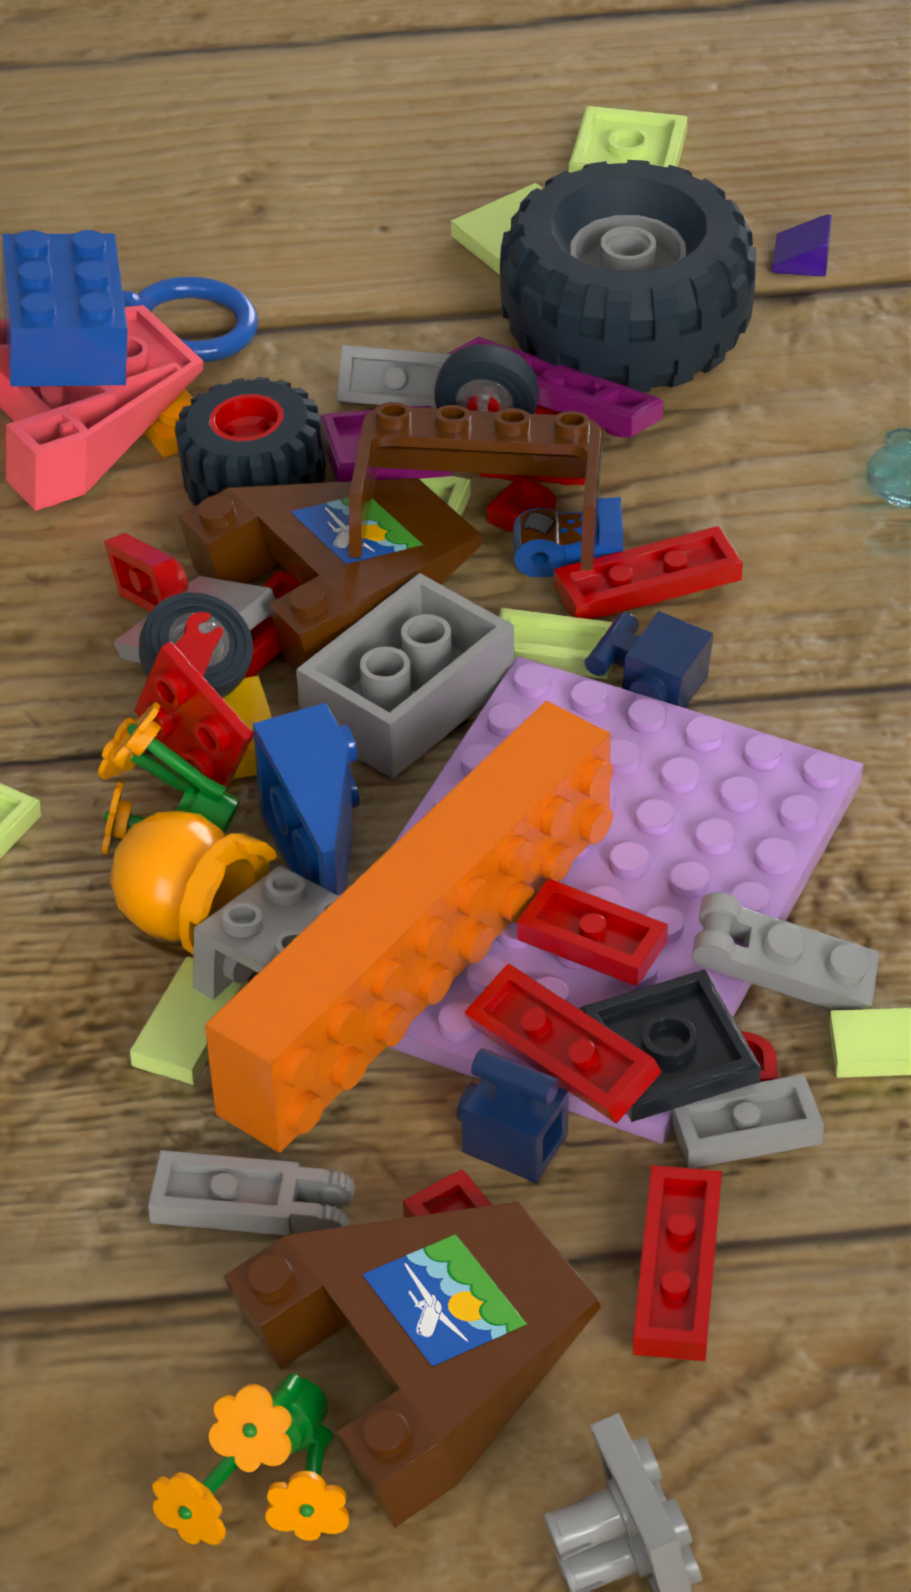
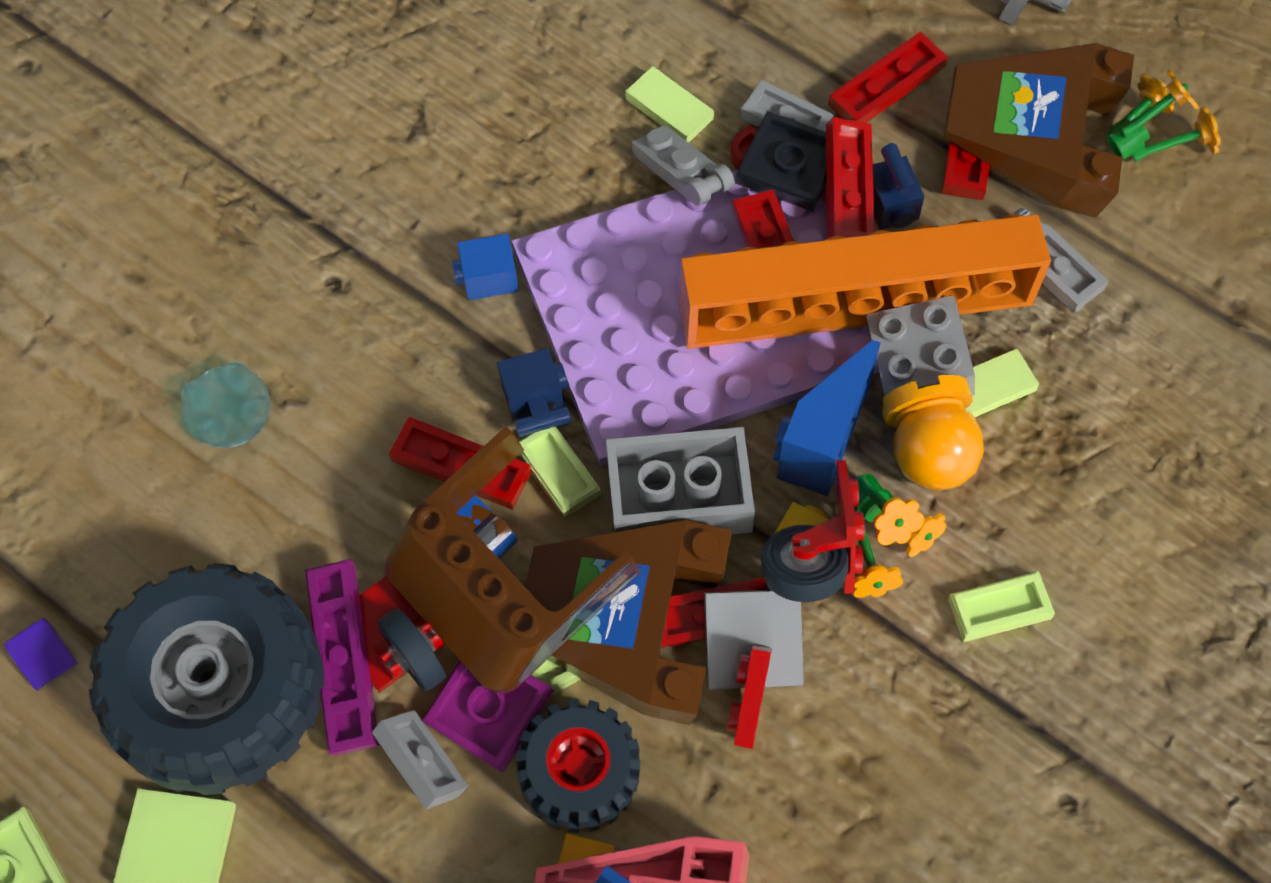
camera: 135 degrees left, 20 degrees up
none -> blue brick [452,233,519,301]

